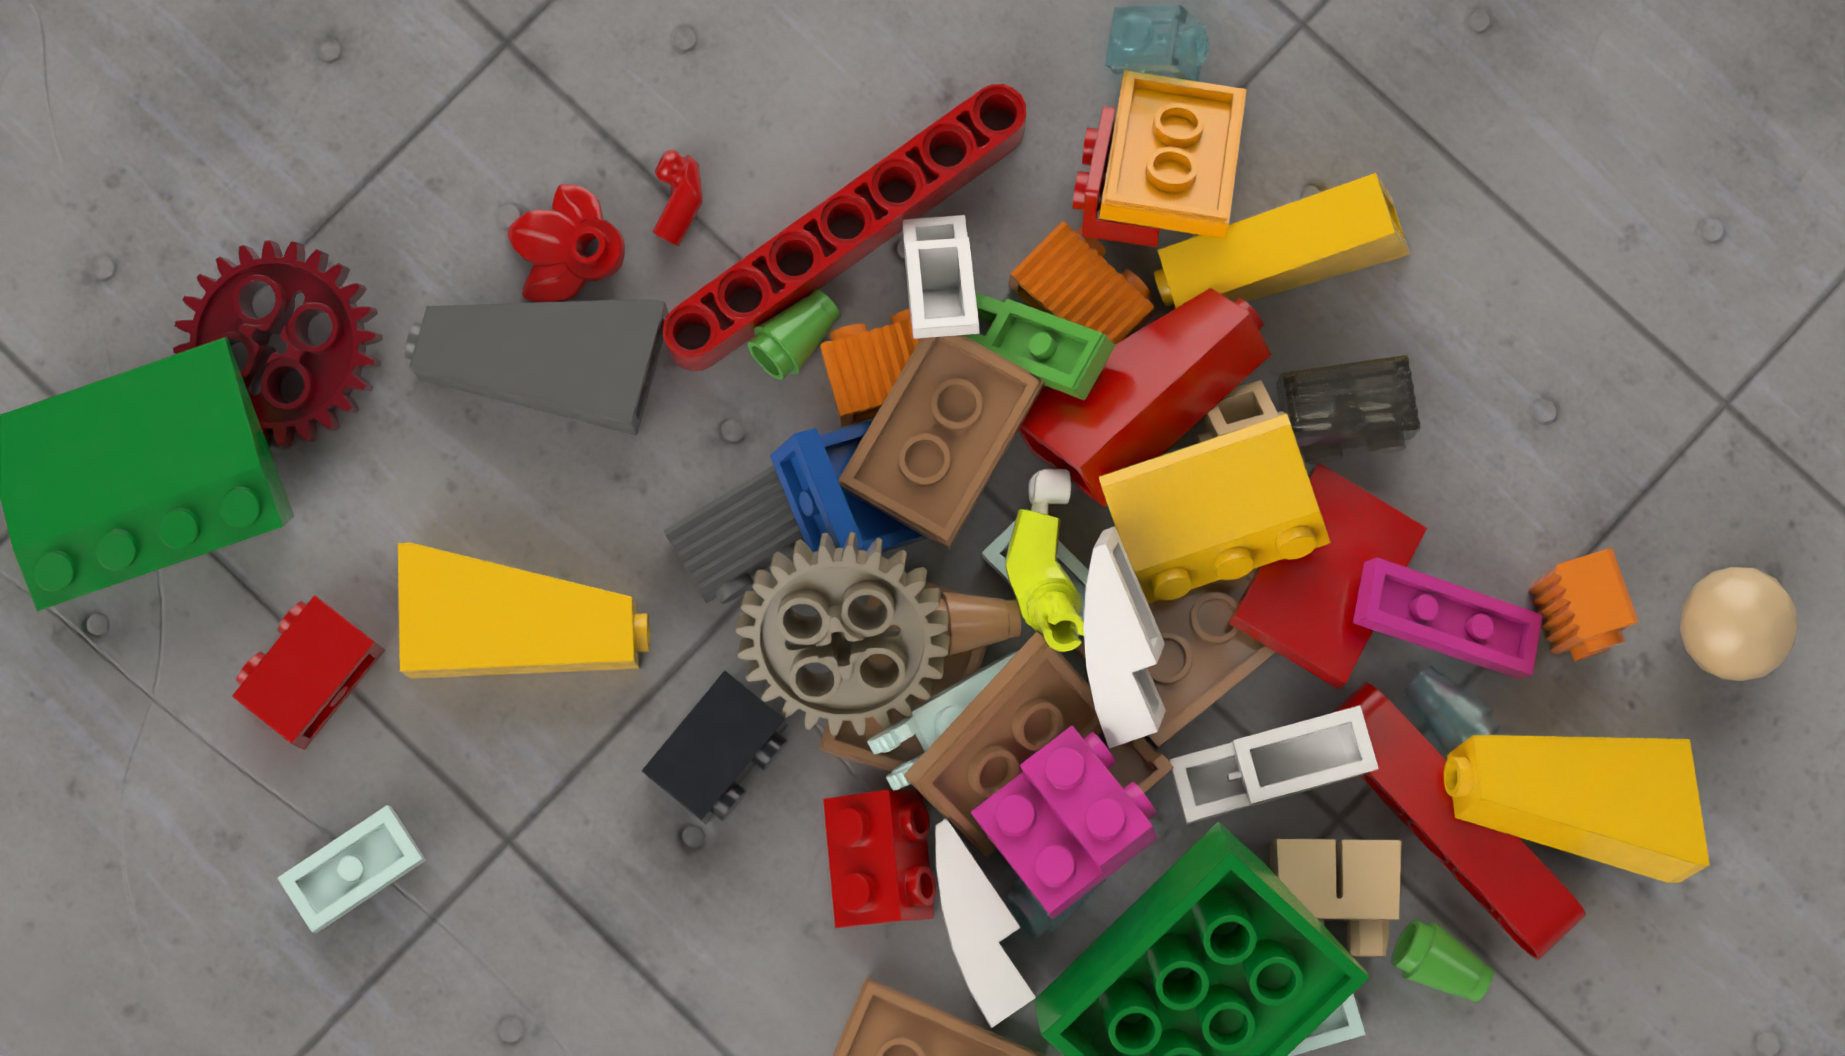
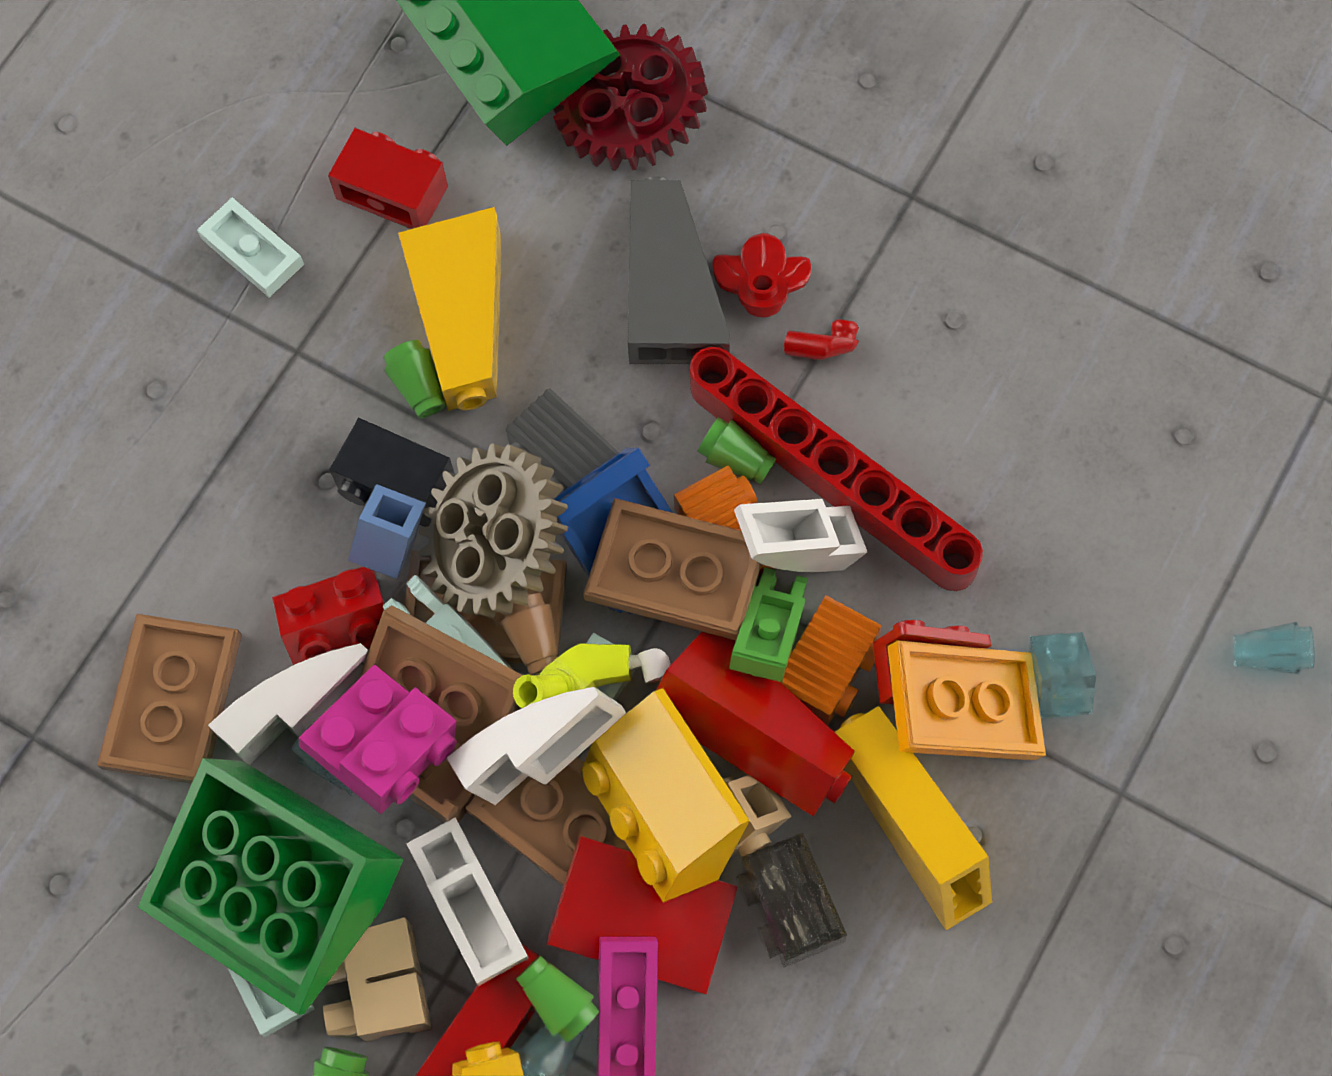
camera: 80 degrees right, 10 degrees down
none -> medium blue brick [348,484,426,579]
none -> bright green cone [383,340,446,419]
none -> bright green cone [516,956,599,1043]

